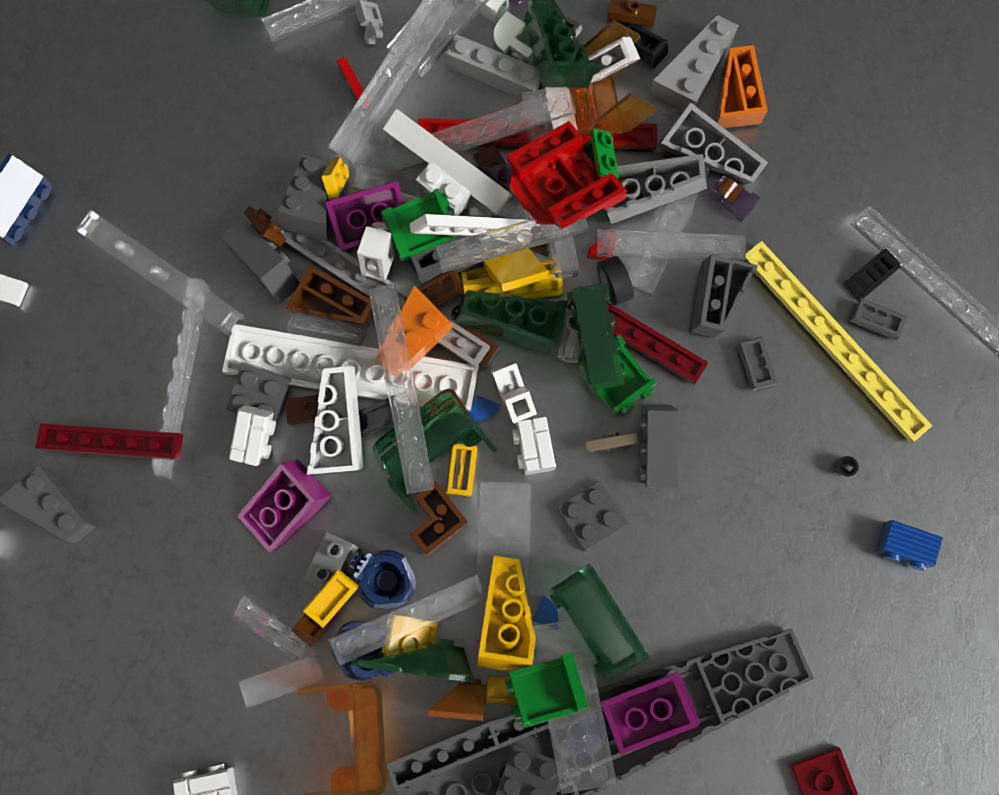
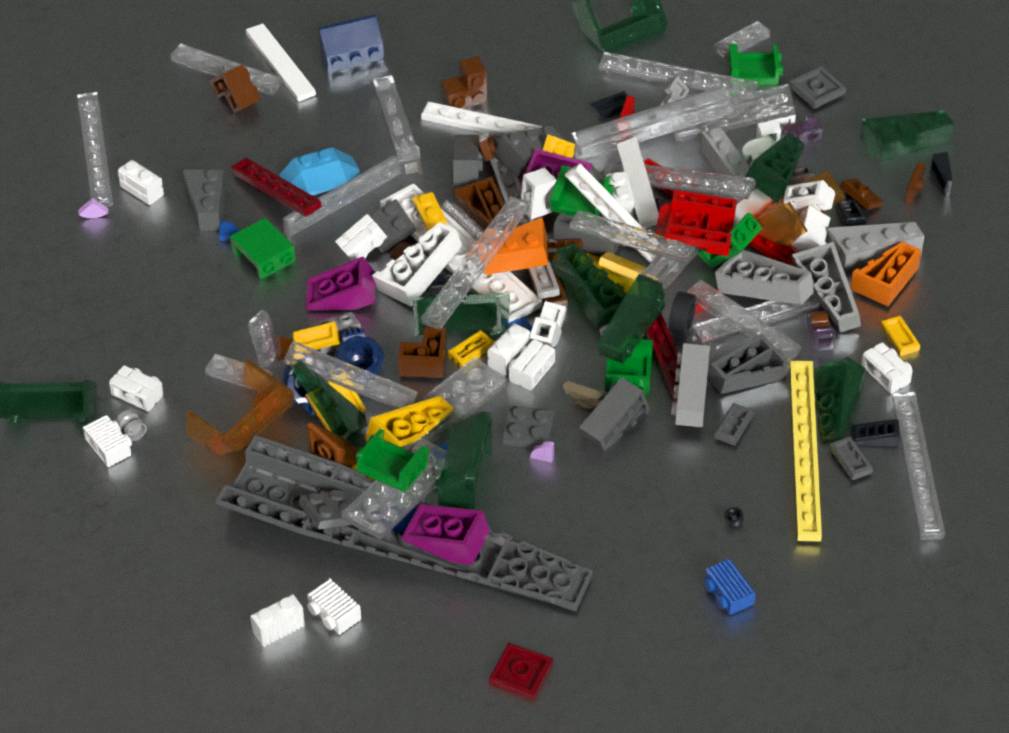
camera: 45 degrees right, 30 degrees down
none -> blue tile [219,221,239,241]
none -> green panel [230,218,295,279]
none -> dark azure wedge [278,147,360,196]
none -> yellow plate [413,192,446,230]
none -> white tile [421,102,542,137]
none -> reddish brown brick [441,56,487,108]
none -> white brick [488,323,531,375]
none -> lavender tile [530,441,554,463]
none -> black tile [590,91,628,121]
none -> light grey brick [672,343,710,427]
none -> white brick [791,205,830,252]
none -> clear green wedge [813,357,866,443]
none -> white brick [861,342,913,394]
none -> yellow tile [880,316,920,356]

